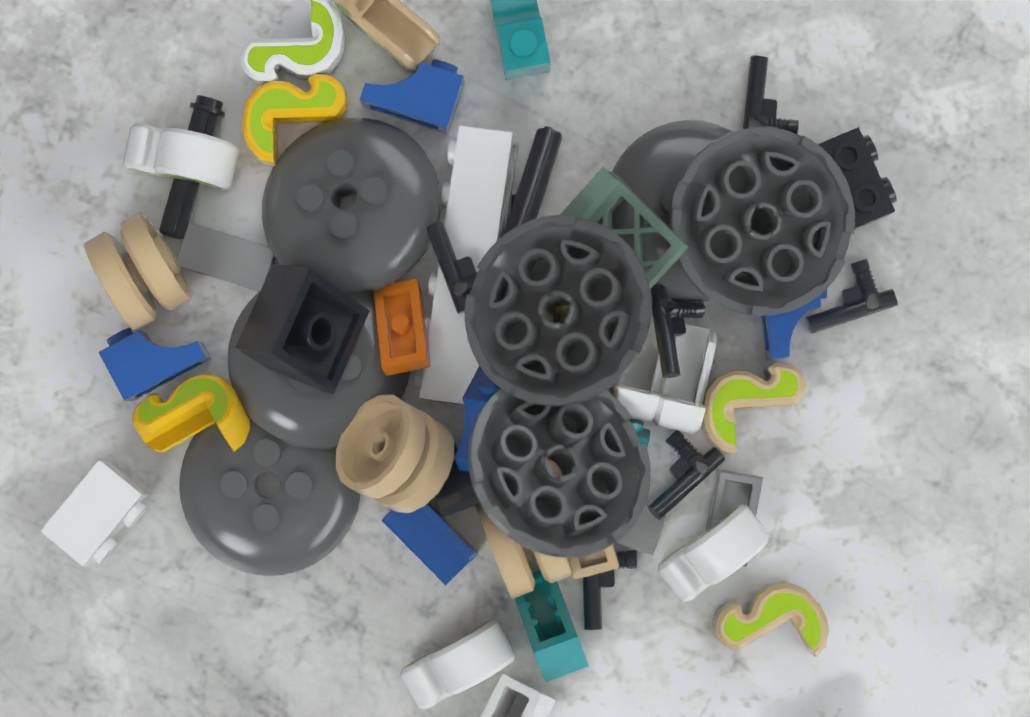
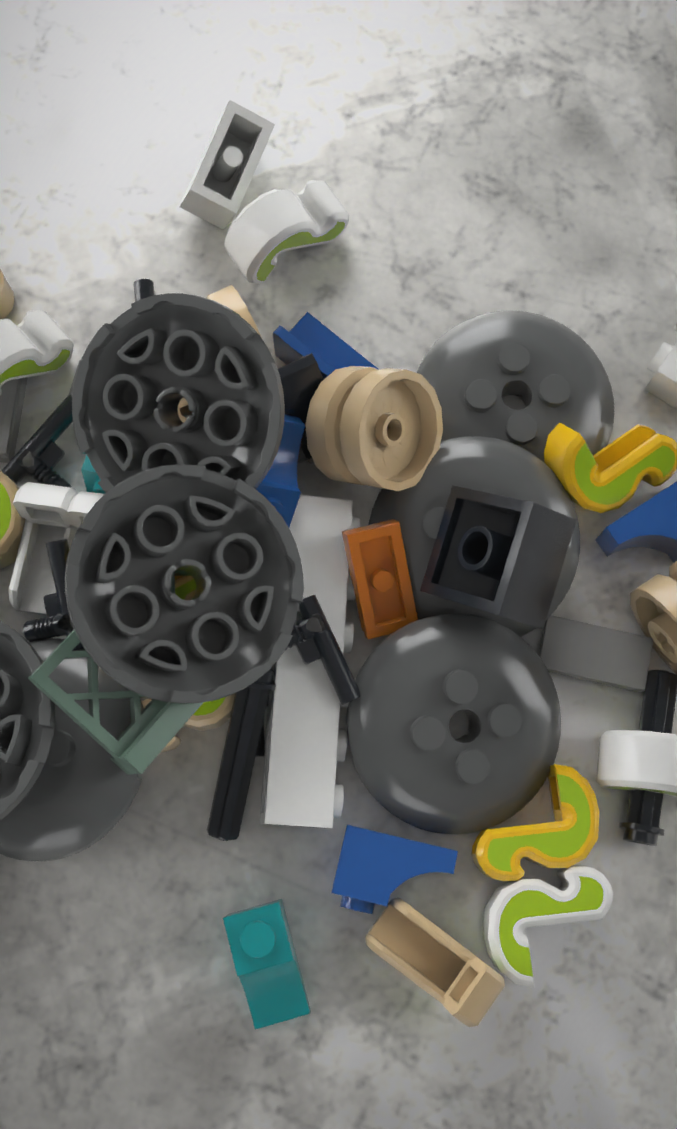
camera: 175 degrees right, 10 degrees down
teal arch [514,570,589,682] -> none

